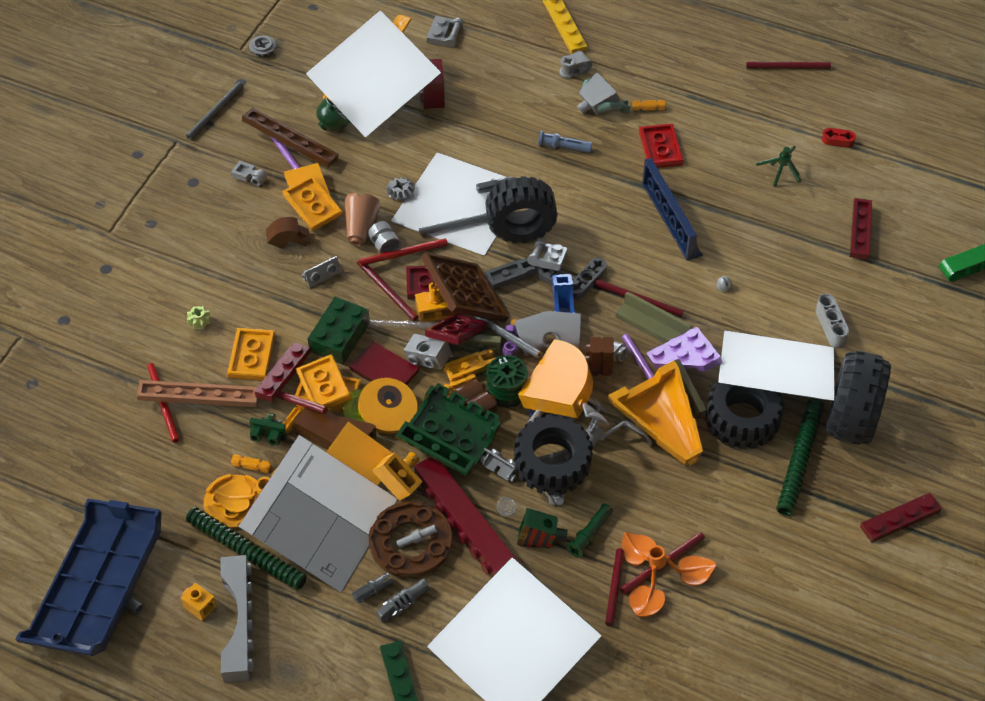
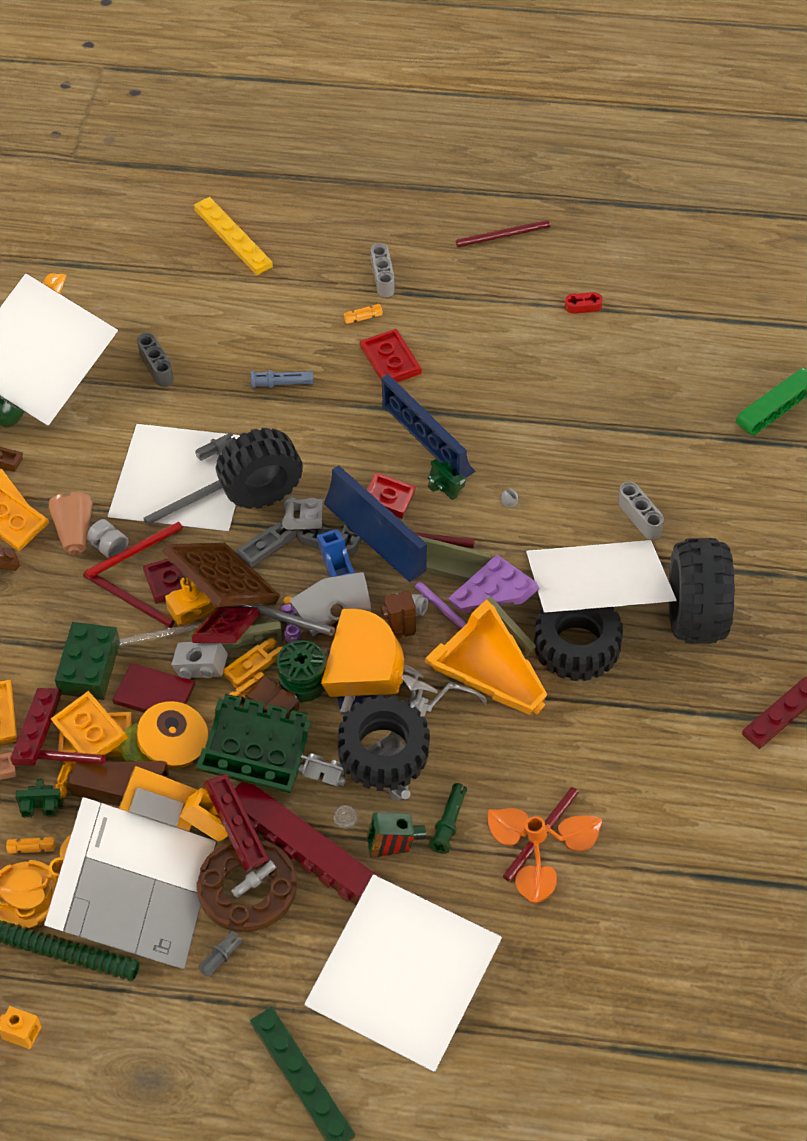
camera: 15 degrees left, 0 degrees up
light grey arch [221,555,254,683] -> none
light grey hinge [301,256,342,288] -> none
dark grey hinge [376,579,430,623] -> none
light grey gear [386,176,415,200] -> none
dark red brick [420,59,445,109] -> none
light grey plate [426,16,464,47] -> none
light grey piece [559,51,593,79] -> none
light grey torso [577,73,631,115] -> none
dark red bar [605,548,624,626] -> none
dark green plant [756,146,801,187] -> none
dark green piece [776,399,824,516] -> none
dark red plate [849,198,872,260] -> none
none -> light grey tile [129,788,184,827]
none -> dark grey beam [137,333,174,387]
none -> dark red tile [203,774,269,871]
none -> dark blue arch [323,465,427,582]
none -> red plate [367,472,416,519]
none -> light grey beam [371,243,395,297]
none -> dark green hips [427,459,466,500]

